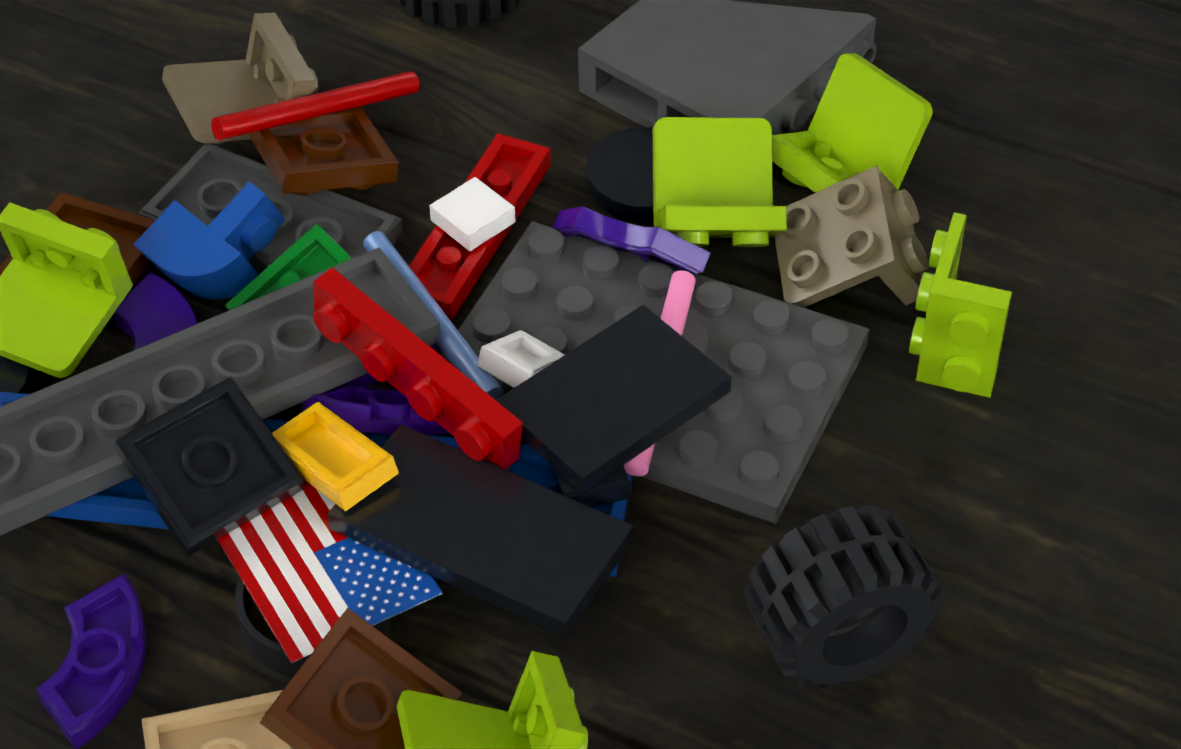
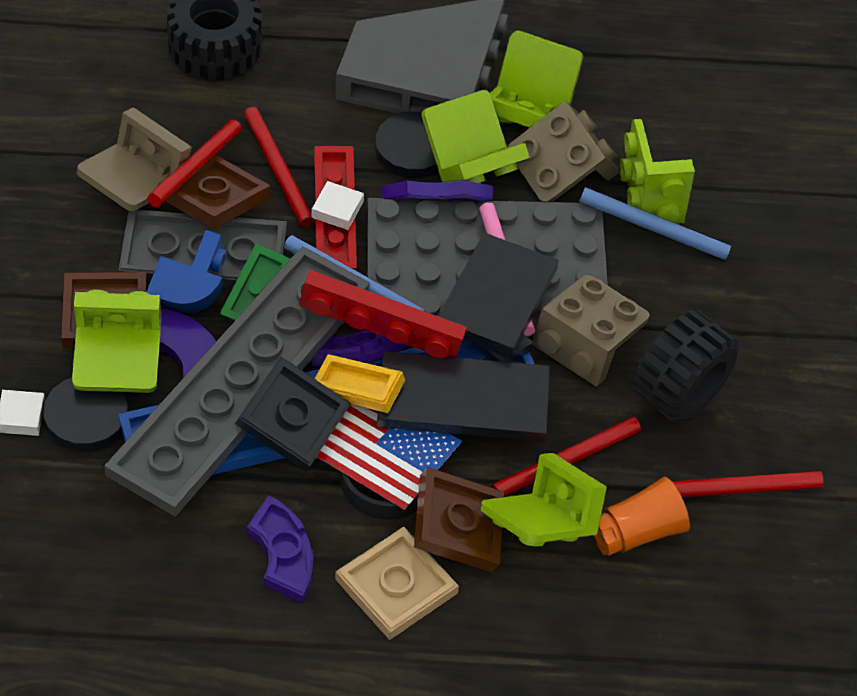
camera: 30 degrees left, 5 degrees up
white tile [477,330,564,388] -> none
none -> red bar [244,107,315,228]
none -> red bar [491,417,641,497]
none -> dark tan bracket [532,275,650,387]
none -> medium blue bar [579,187,731,260]

